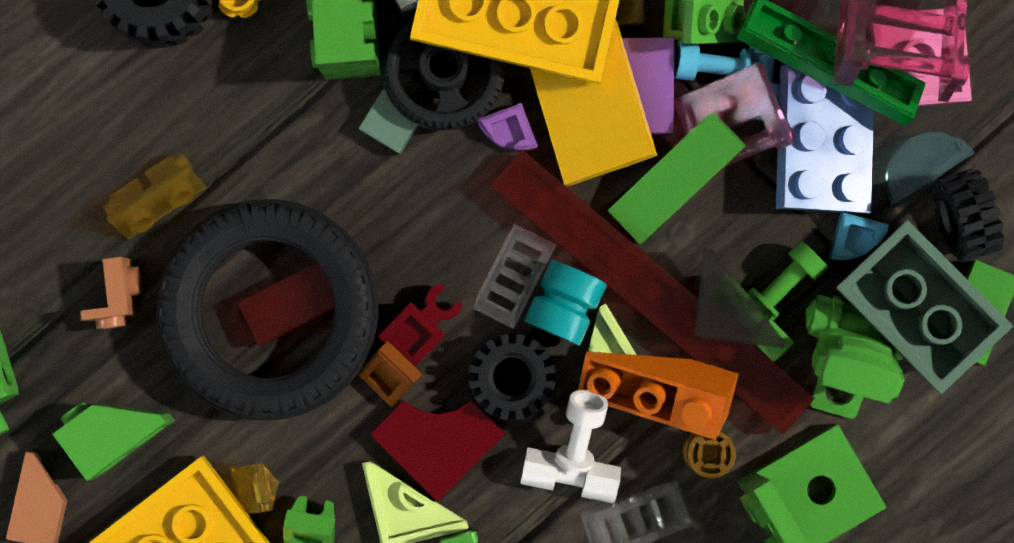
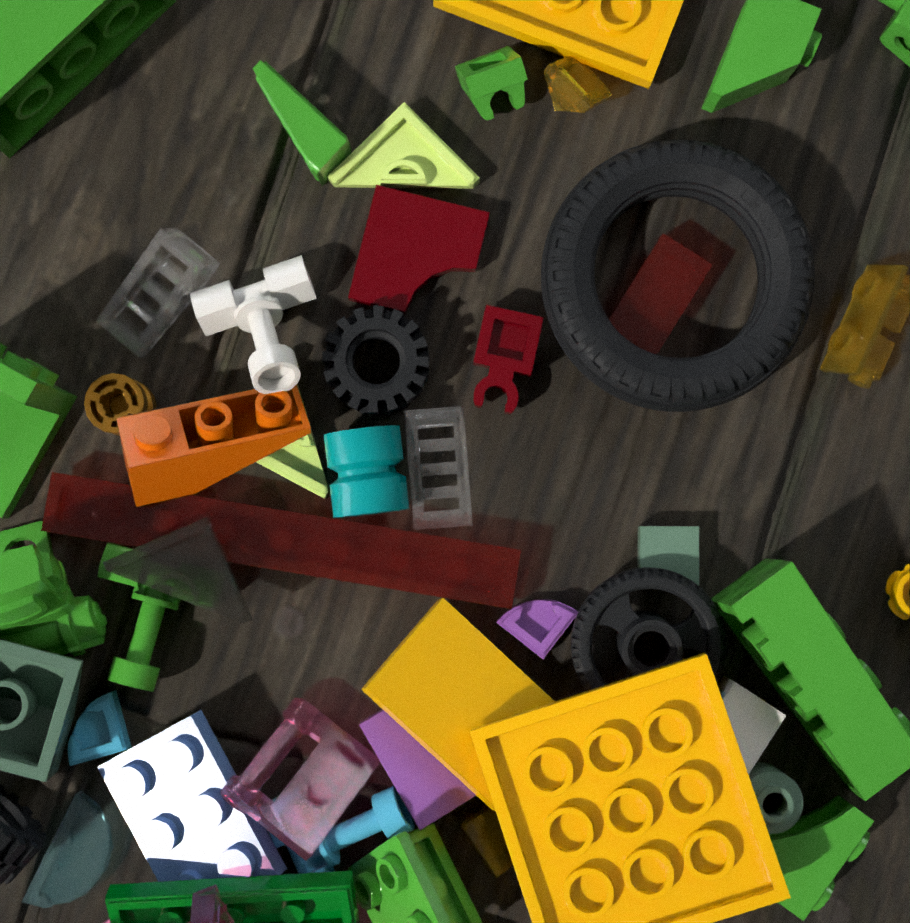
camera: 155 degrees right, 0 degrees up
nougat bracket [80,257,143,329] -> none
dark orange tile [357,341,422,407] -> none
bright green tile [608,111,746,245] -> none

